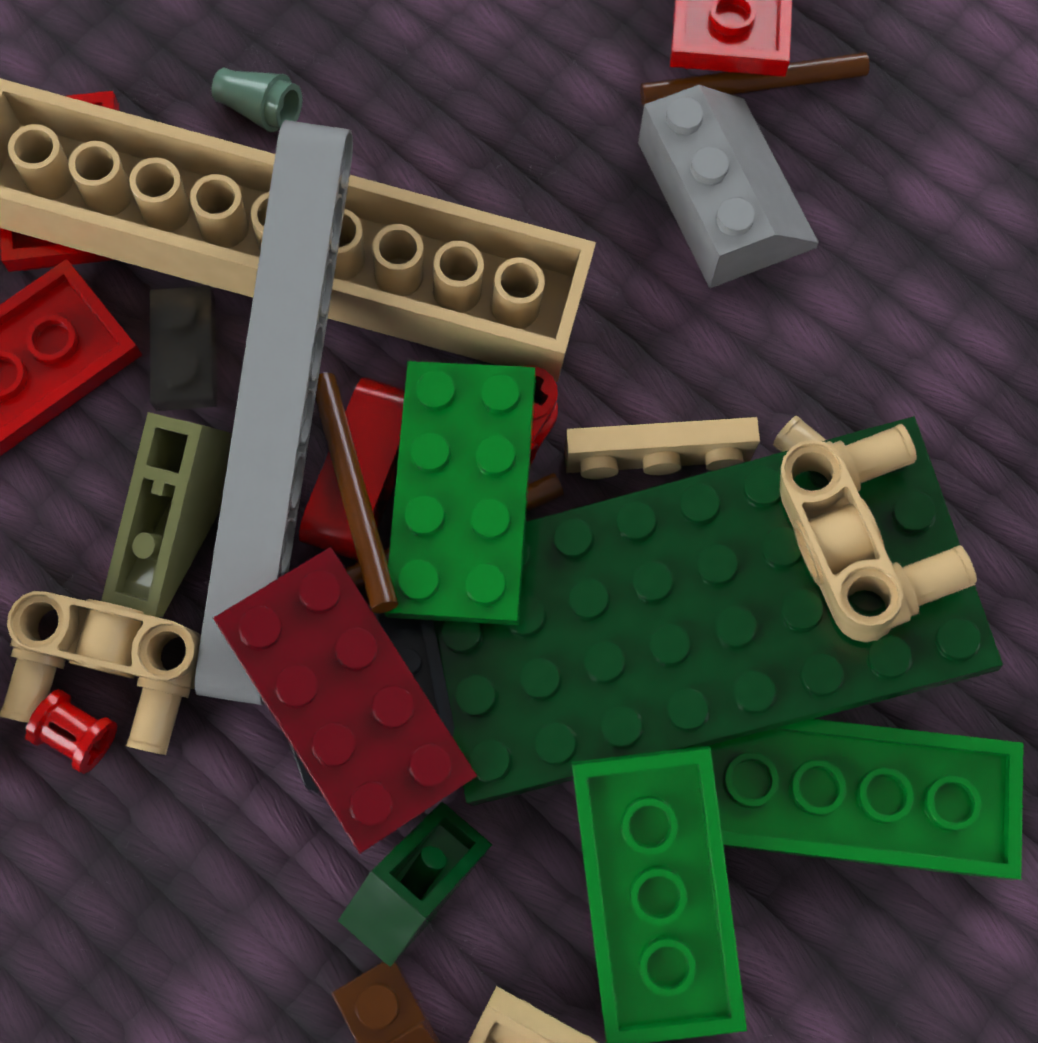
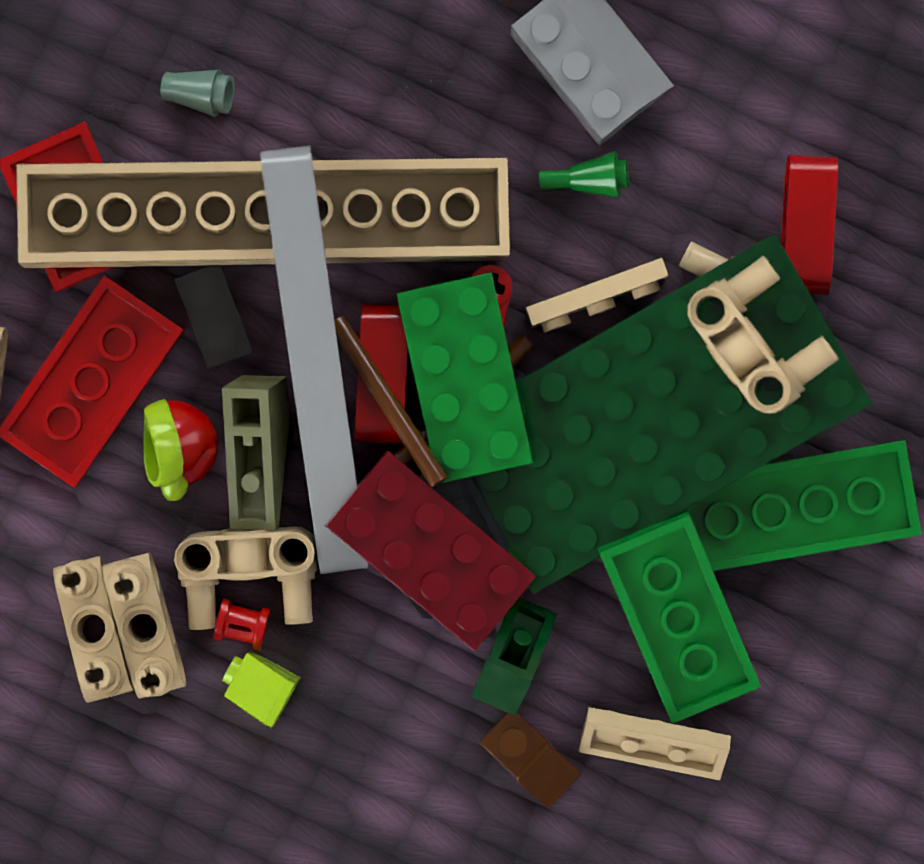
camera: 15 degrees left, 15 degrees up
none -> piece [144,399,219,501]
none -> lime slope [222,650,301,728]
none -> green cone [539,151,629,199]
none -> red beam [781,154,838,296]

